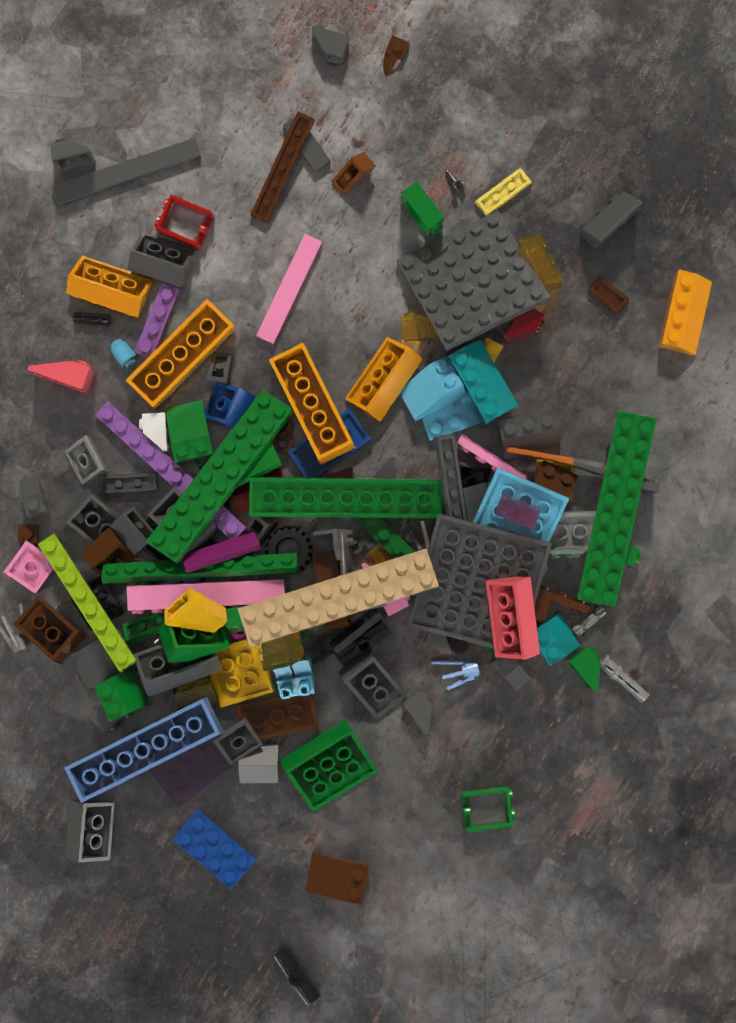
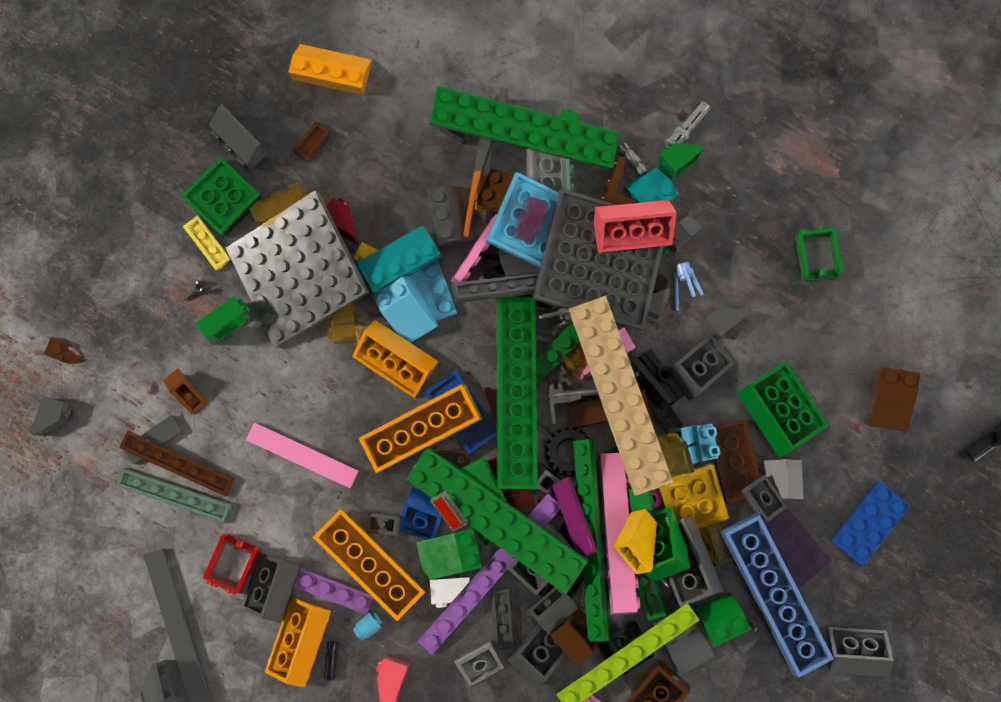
camera: 90 degrees left, 5 degrees down
none -> sand green tile [115,468,232,523]
none -> green plate [181,157,262,236]
none -> tile [430,491,469,532]

